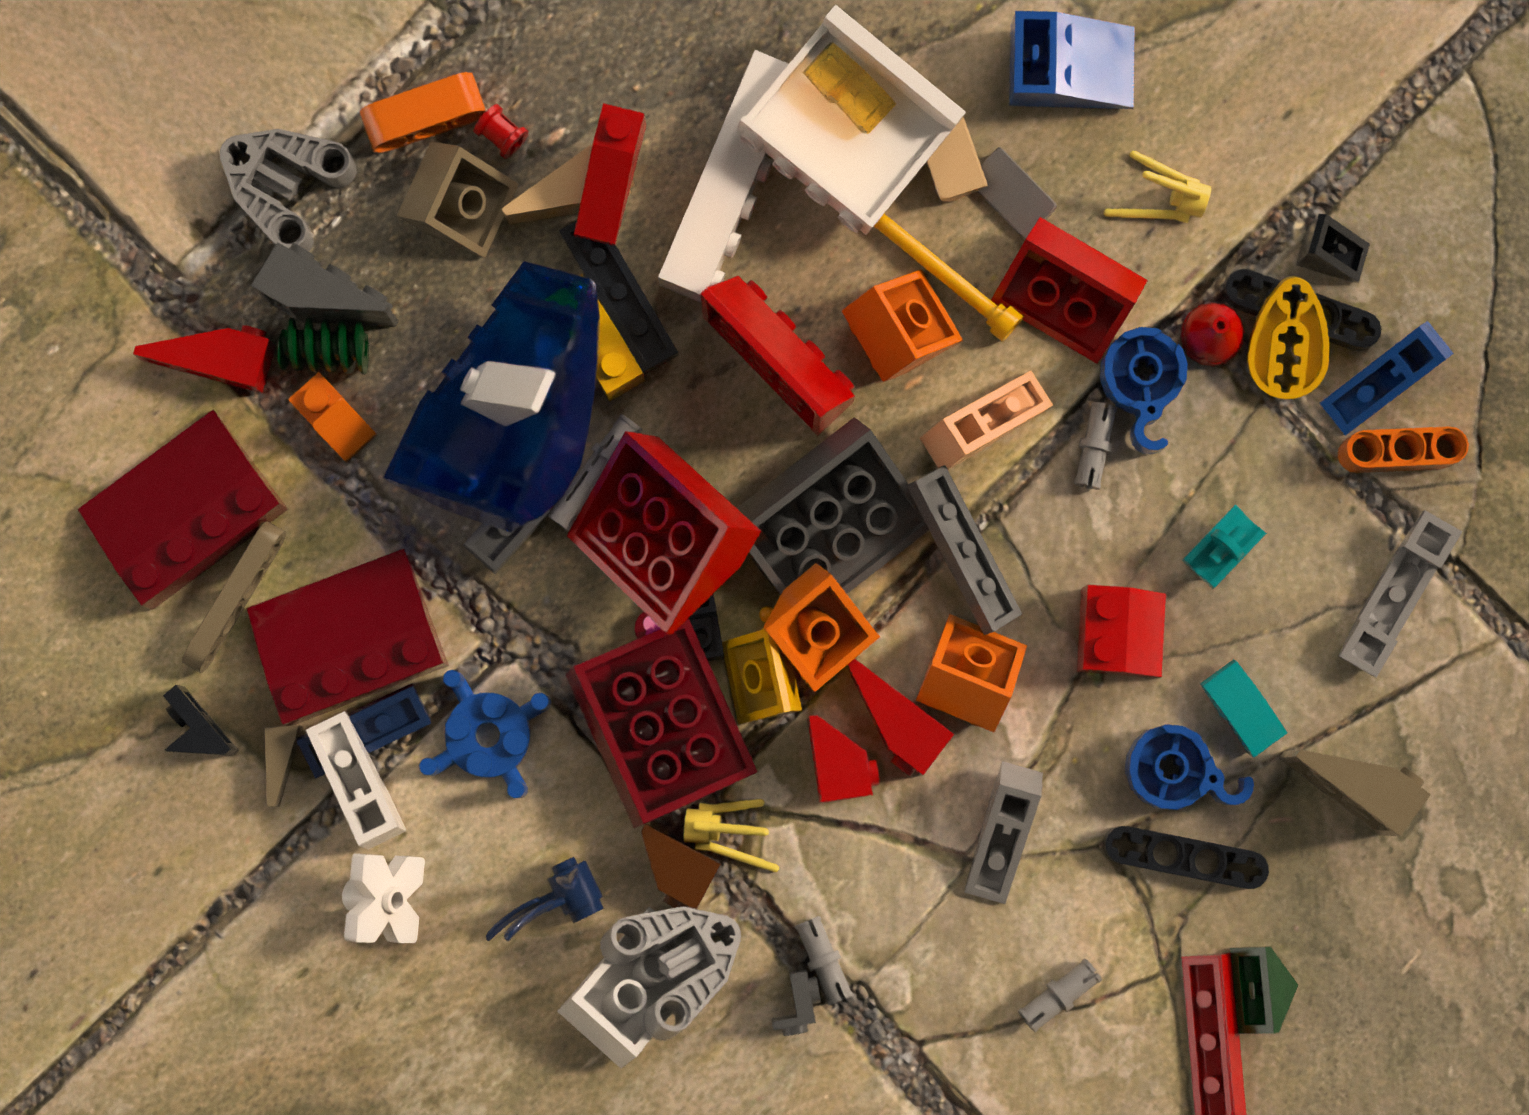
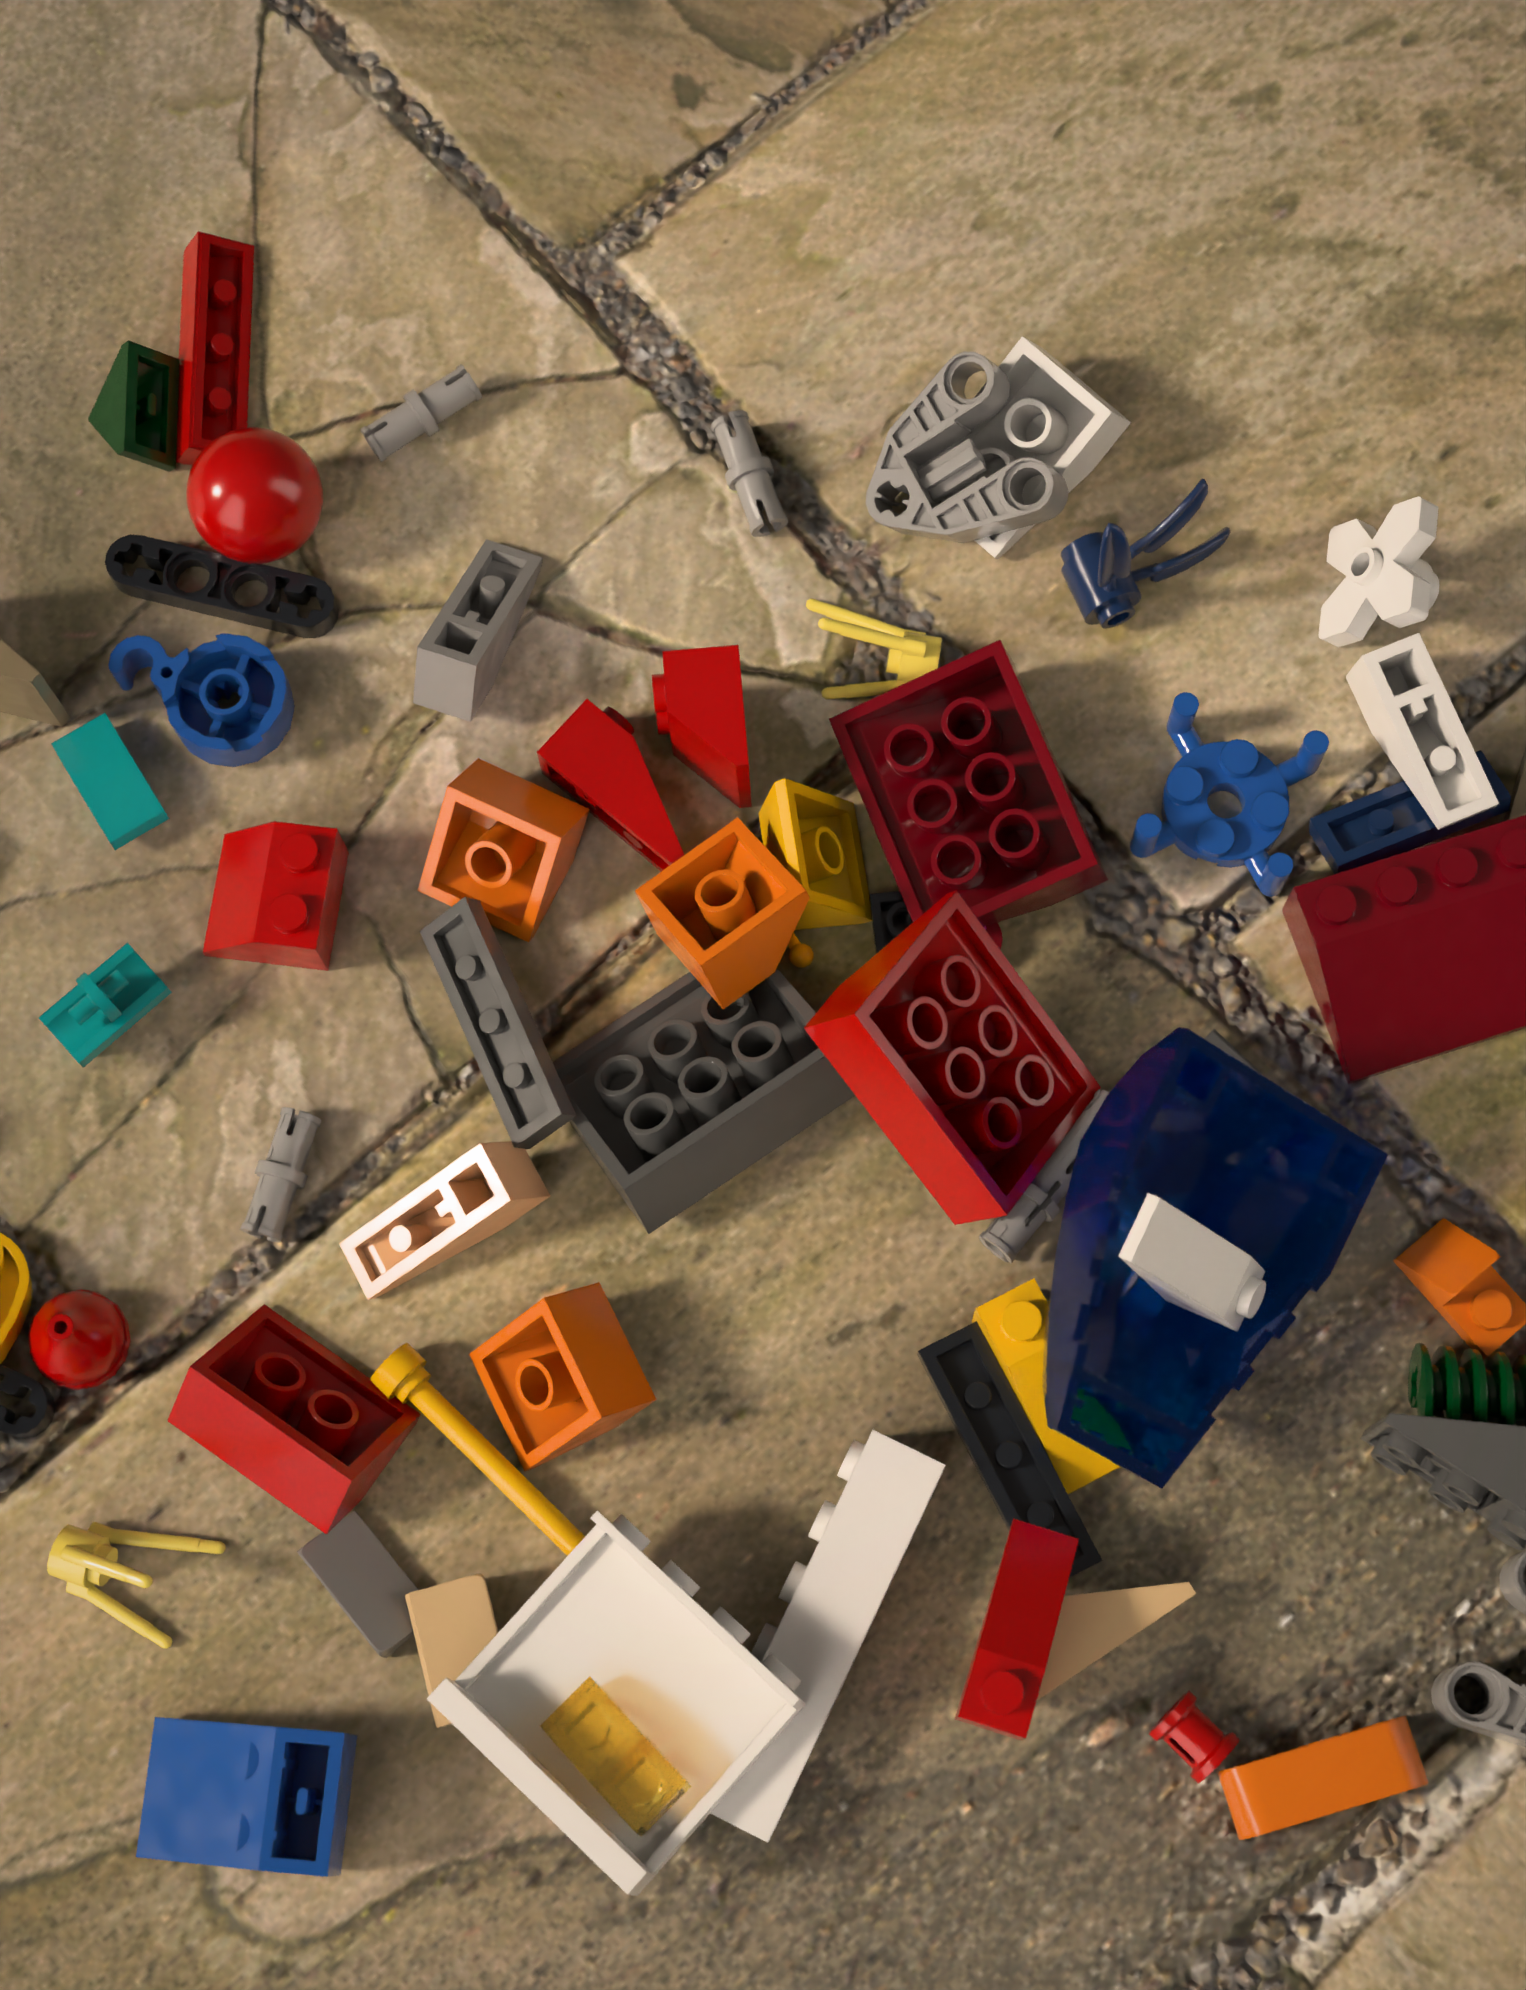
camera: 170 degrees left, 10 degrees down
dark tan slope [397,141,519,258] -> none
reddish brown slope [641,824,721,909] -> none
red slope [700,276,855,436] -> none
dark grey bracket [772,969,821,1036] -> none
blue piece [1100,327,1188,455] -> none
none -> red piece [186,427,323,564]

